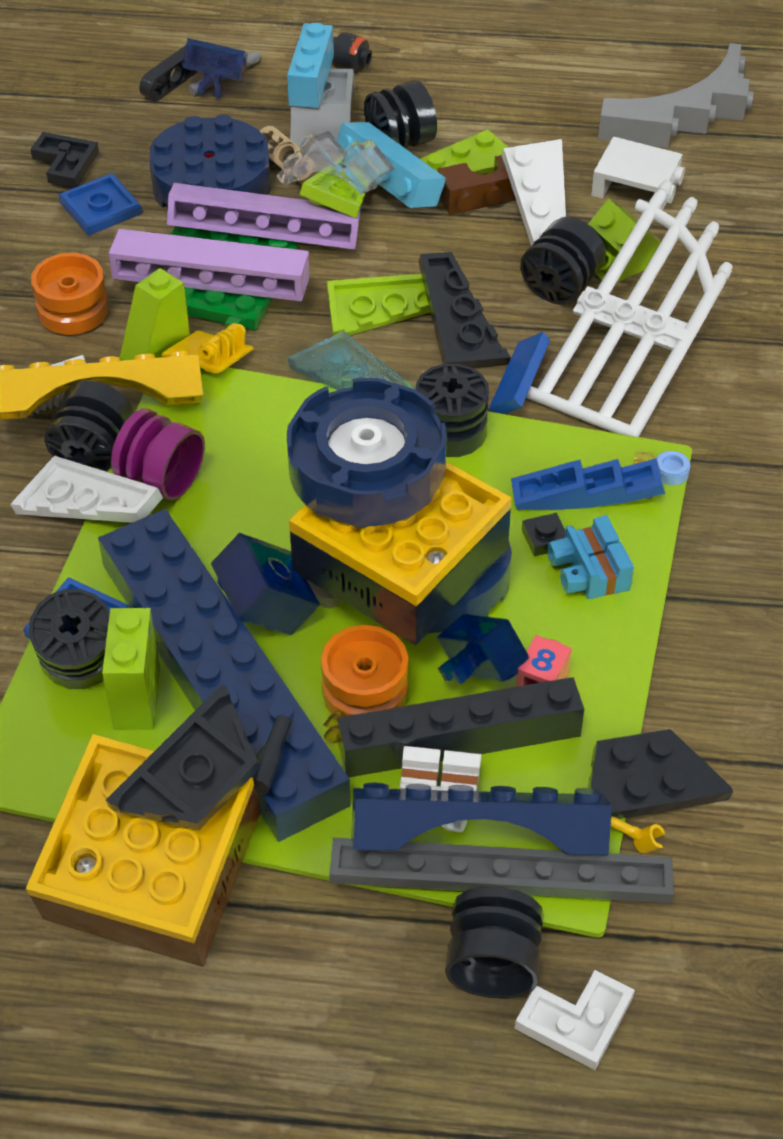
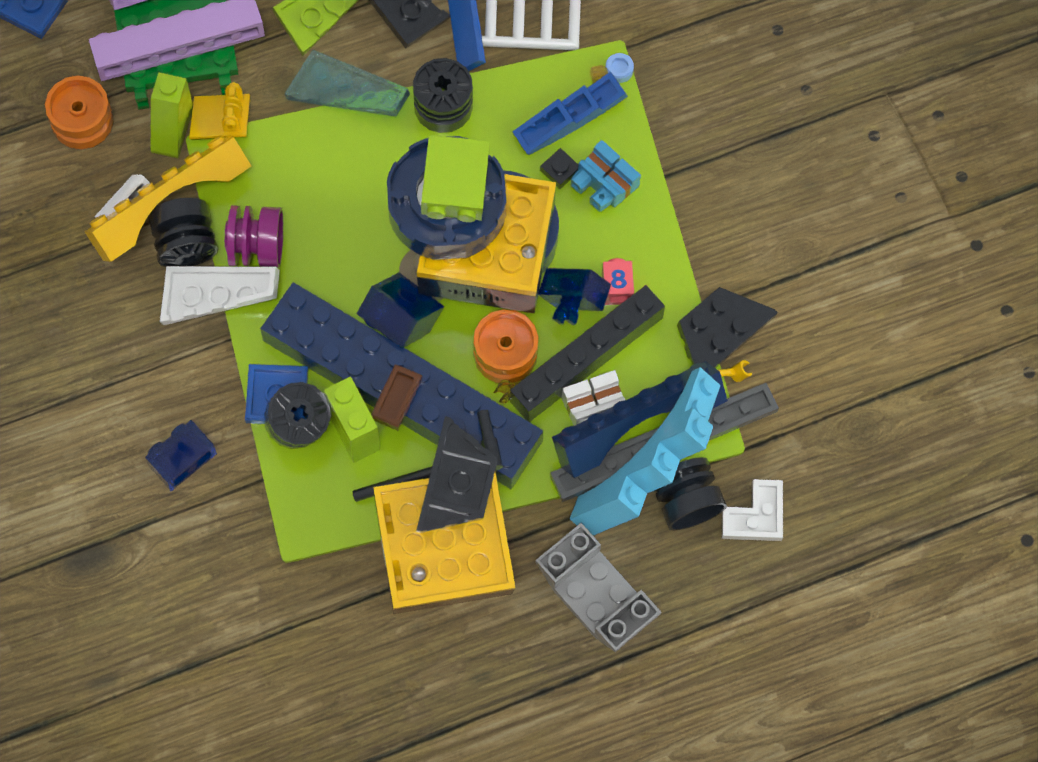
camera: 30 degrees left, 20 degrees up
none -> reddish brown tile [371,364,423,431]
none -> lime brick [421,135,490,222]
none -> light grey slope [535,523,662,652]
none -> medium azure arch [570,367,720,535]

